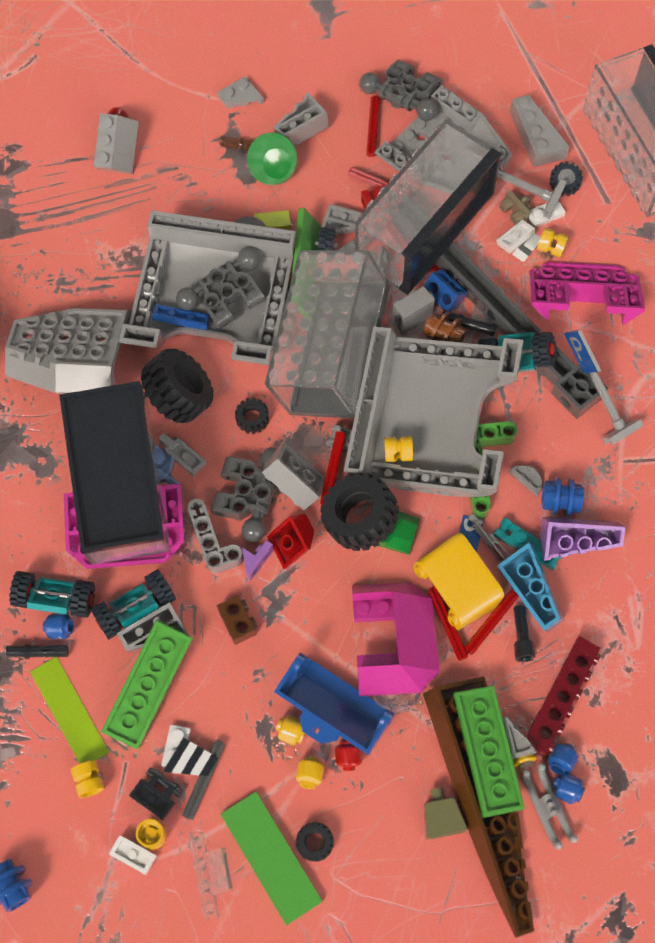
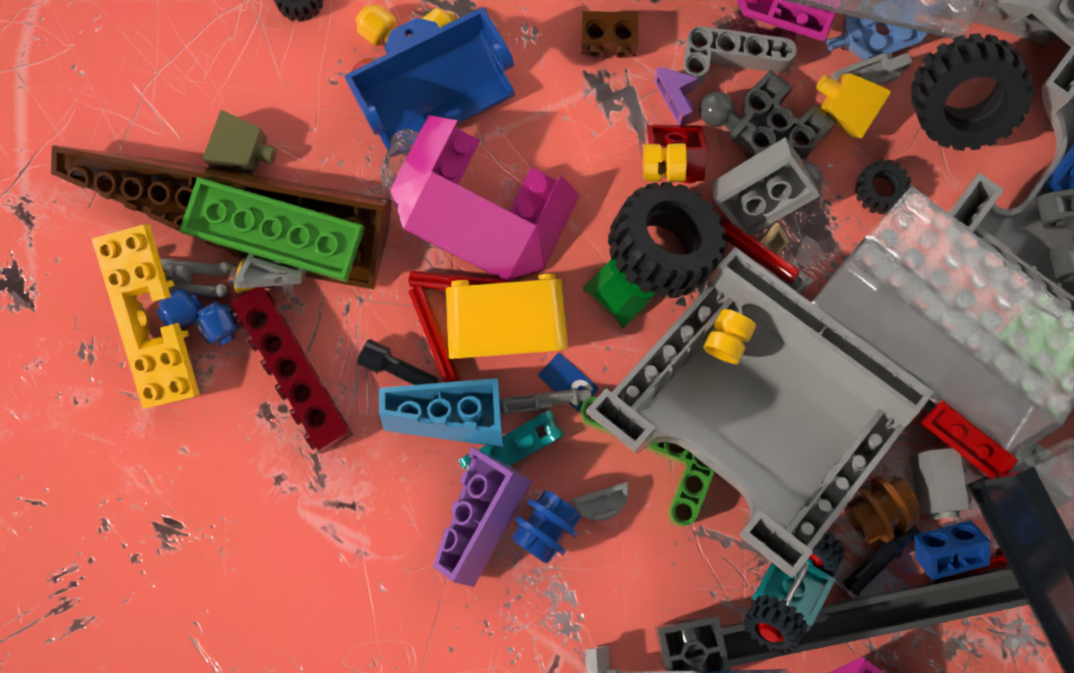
camera: 120 degrees right, 10 degrees up
none -> yellow plate [92,224,200,409]
none -> yellow wheel [643,143,687,182]
none -> tan slope [759,223,789,255]
none -> yellow torso [816,73,892,139]
none -> red tile [921,399,1019,477]

